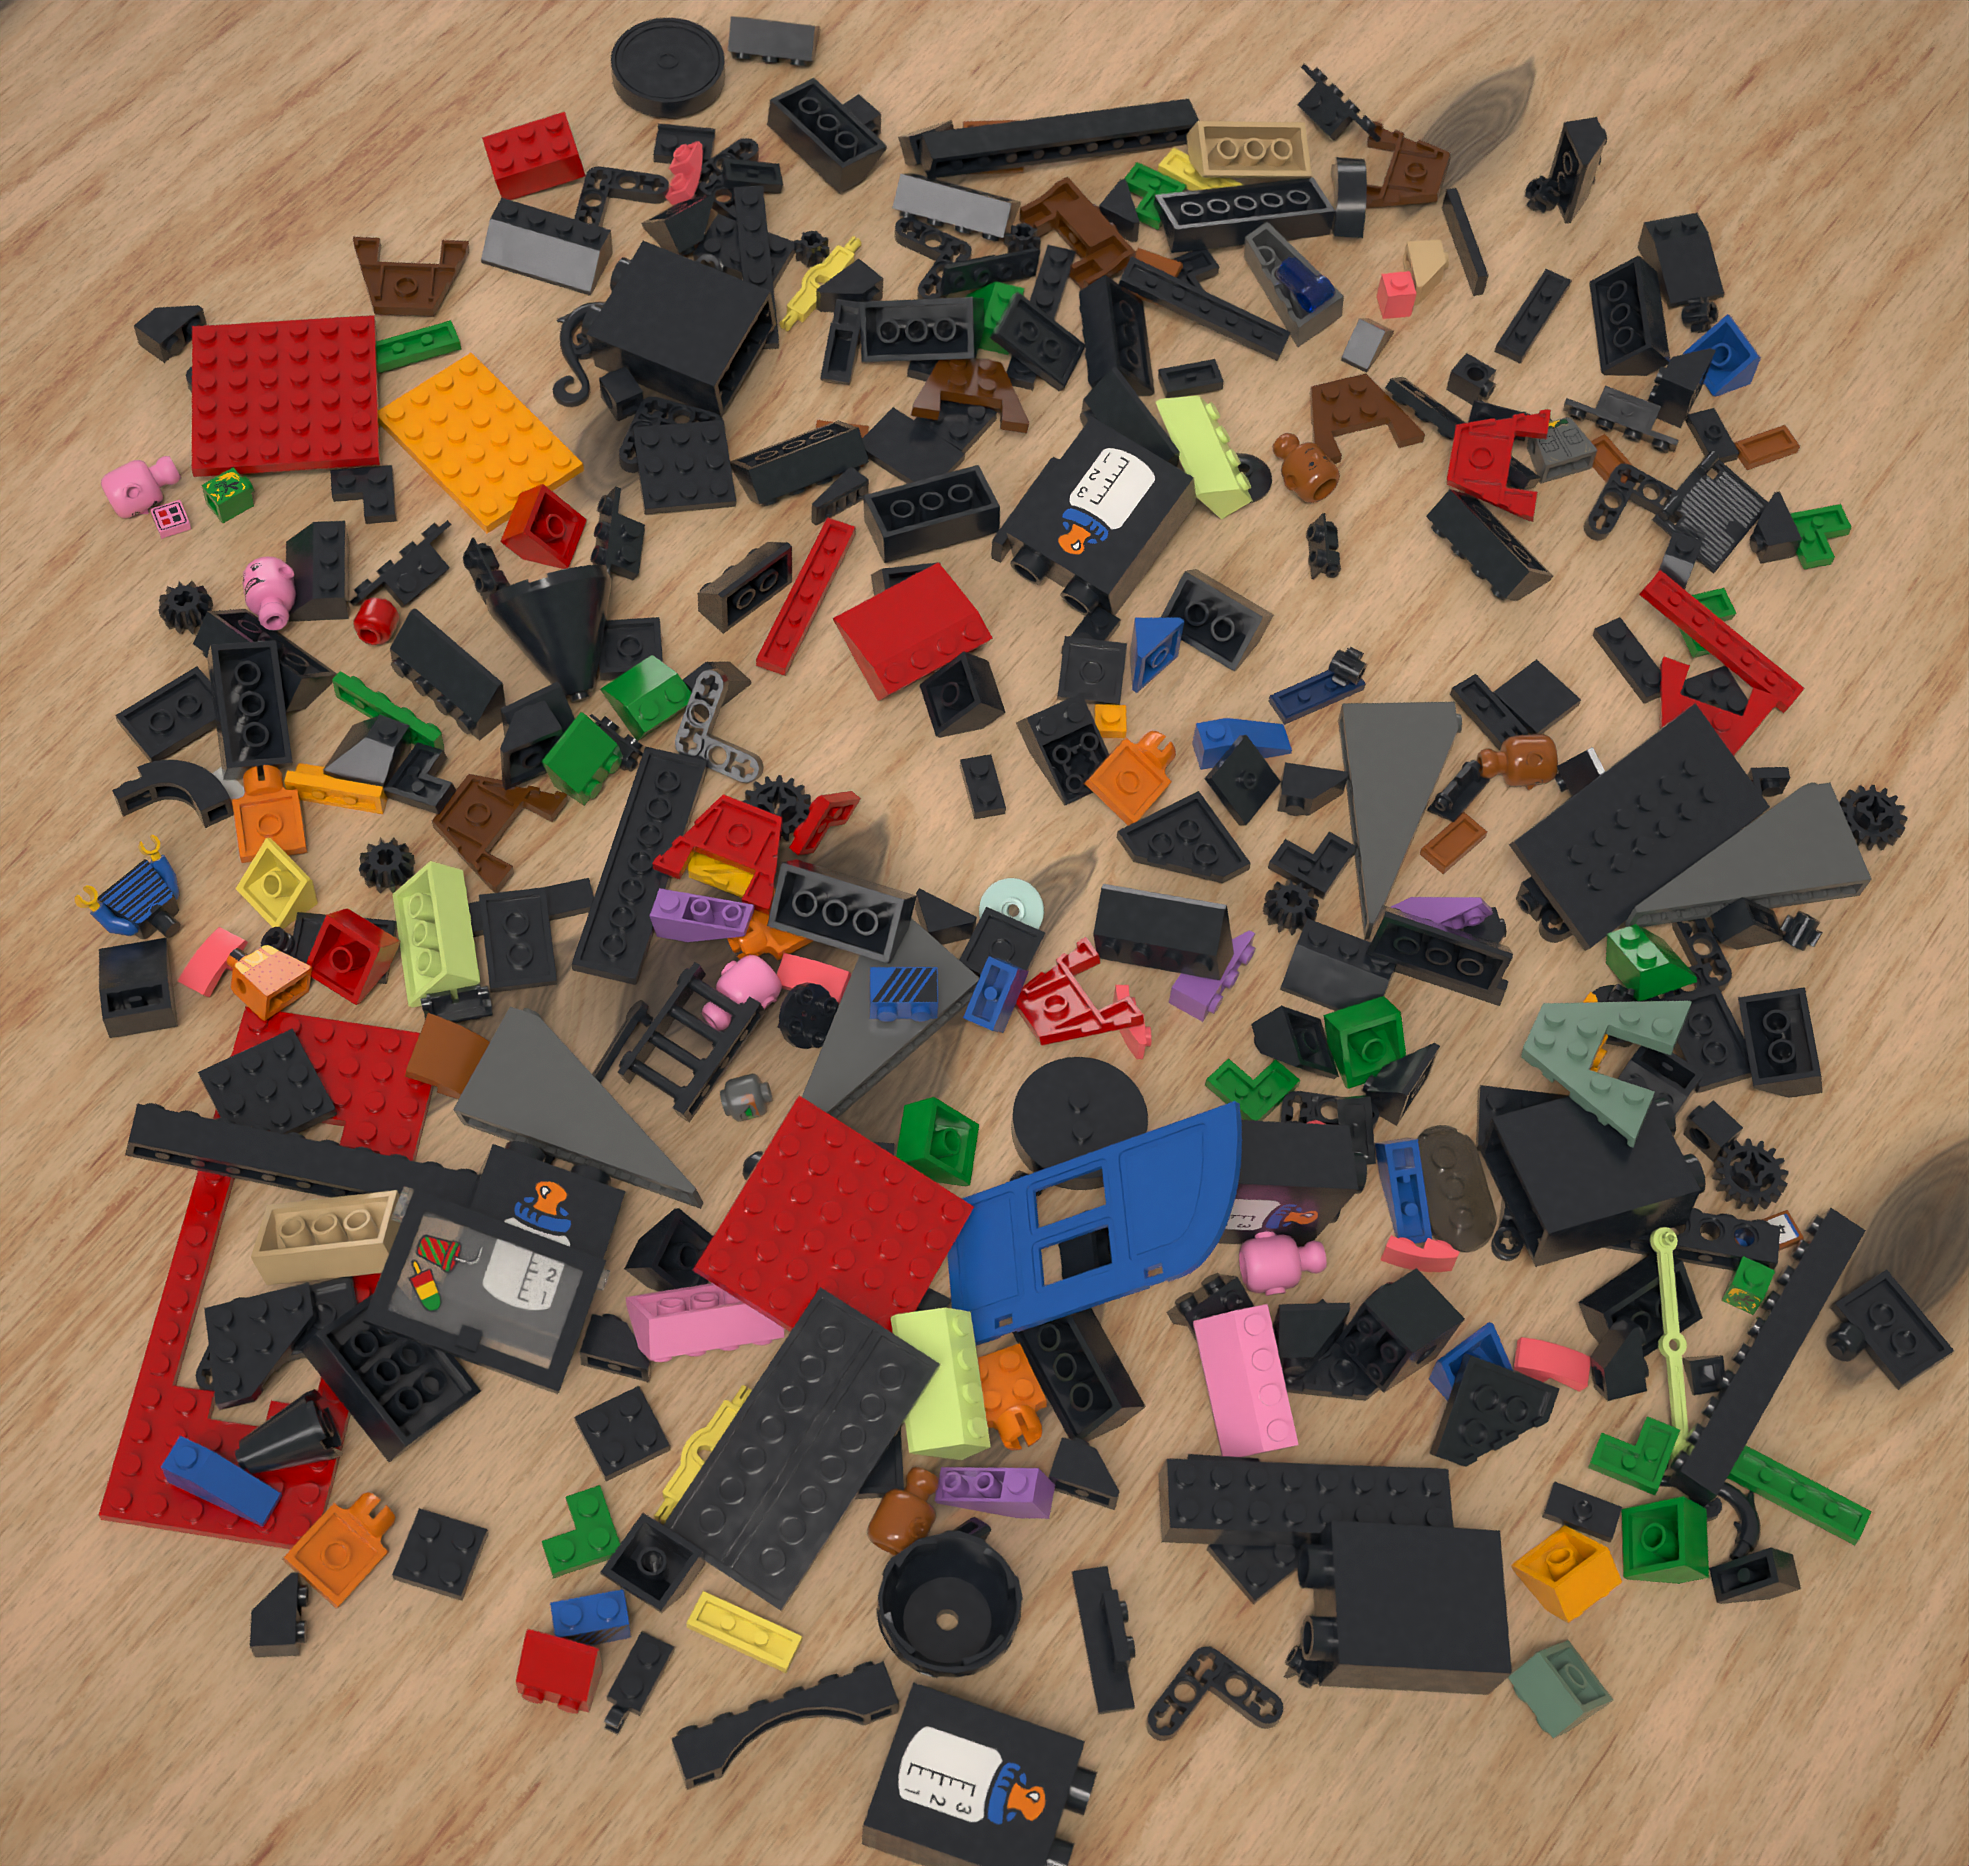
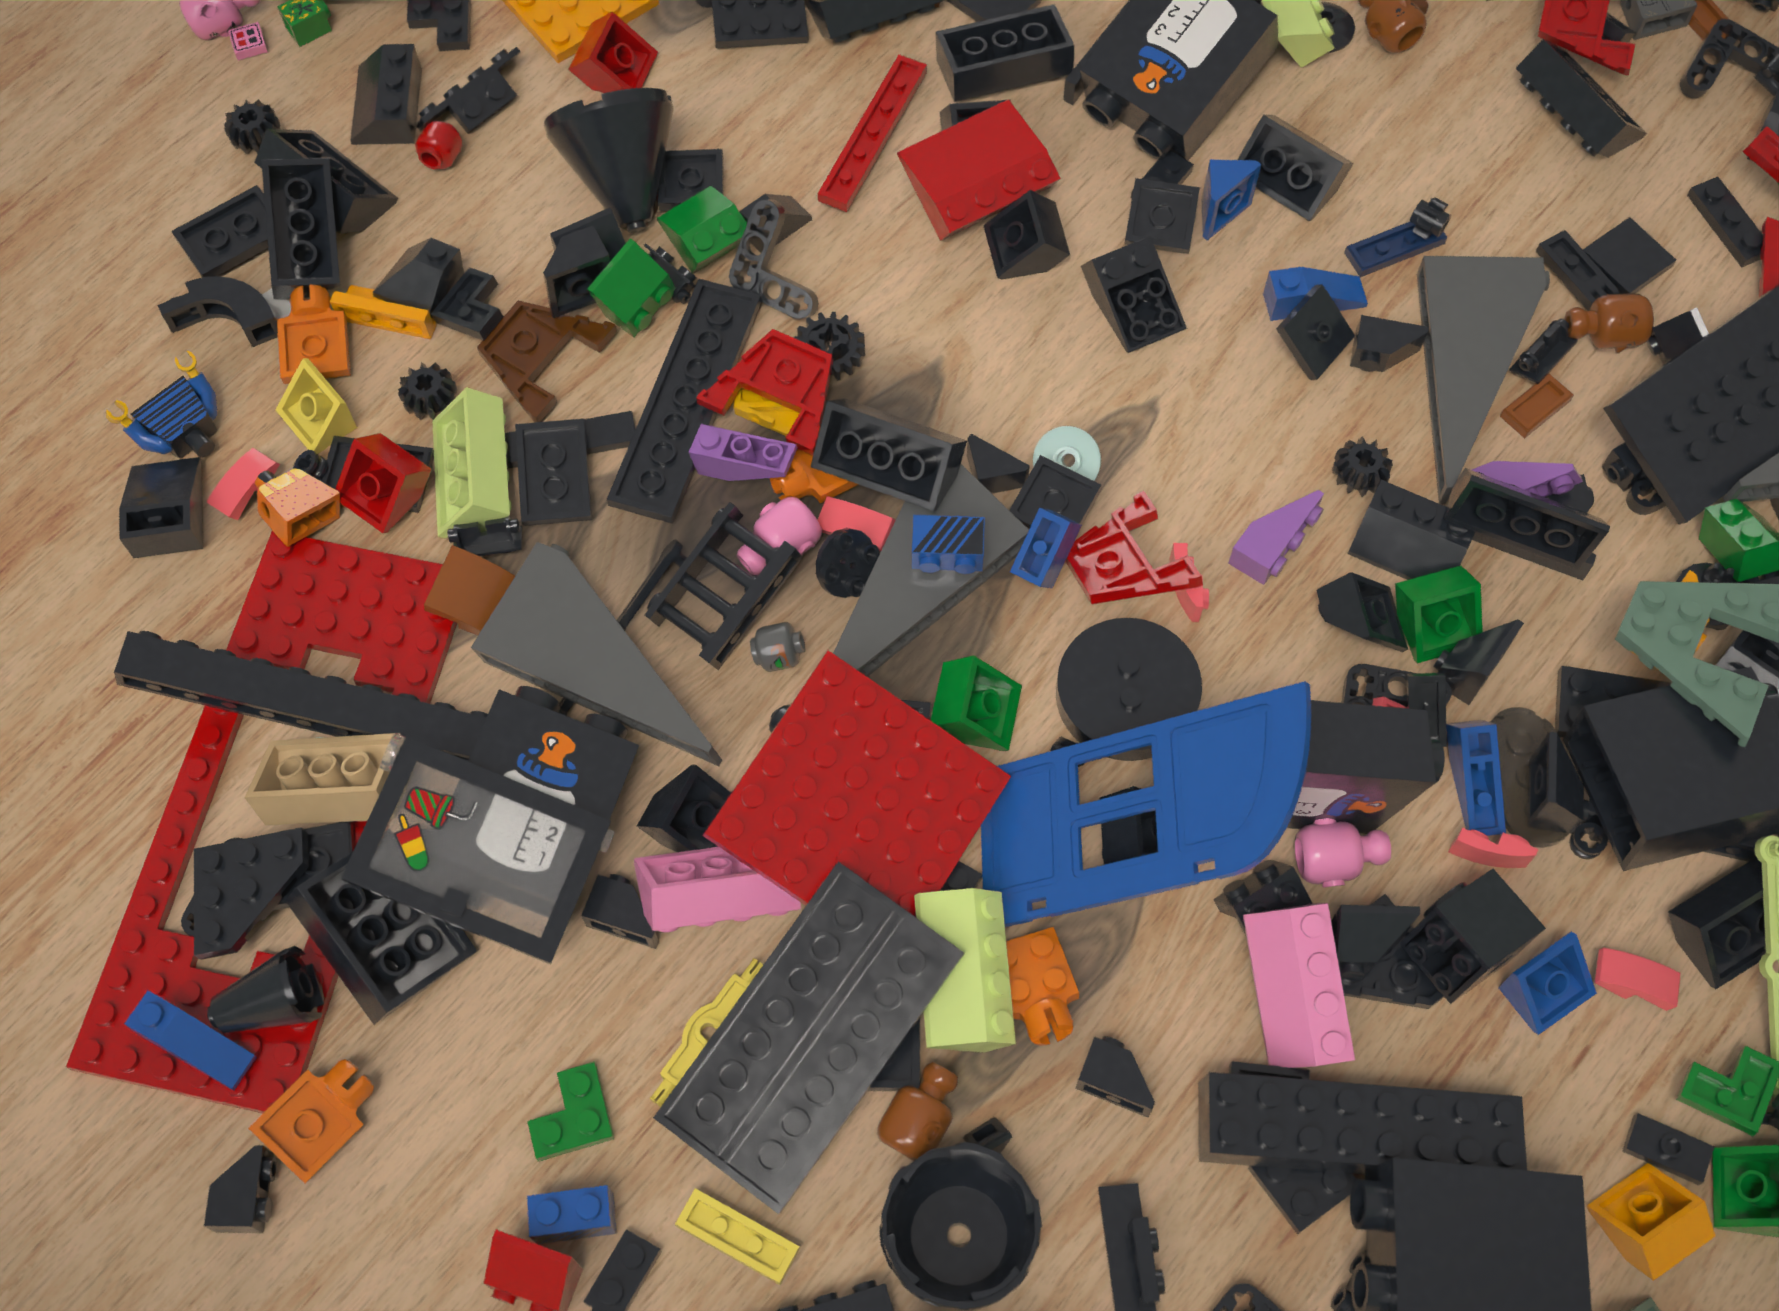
camera: 10 degrees right, 5 degrees up
black plate [198,1028,337,1134] -> none
bright pink piece [242,557,296,630] -> none
green plate [332,671,445,751] -> none
black slope [390,608,506,741] -> none
black plate [392,1508,488,1601] -> none
black hinge [463,538,510,605] -> none
black plate [574,1386,671,1482] -> none
black bracket [590,486,645,580] -> none
black slope [600,1513,705,1613] -> none
black slope [697,542,792,634] -> none
red plate [789,791,861,855] -> none
black slope [811,467,869,526] -> none
medium lavender slope [935,1467,1055,1519] -> none
black plate [960,754,1006,819] -> none
black slope [1012,1308,1146,1442] -> none
orange plate [1084,731,1176,825] -> none
black slope [1093,884,1234,980] -> none
light orange plate [1094,704,1127,738] -> none
black plate [1116,791,1251,883] -> none
green plate [1205,1058,1301,1121] -> none
black plate [1268,831,1357,900] -> none
black hinge [1306,513,1341,579] -> none
black plate [1430,1353,1560,1467] -> none
black slope [1590,1315,1649,1401] -> none
none -> black slope [1528,732,1589,834]

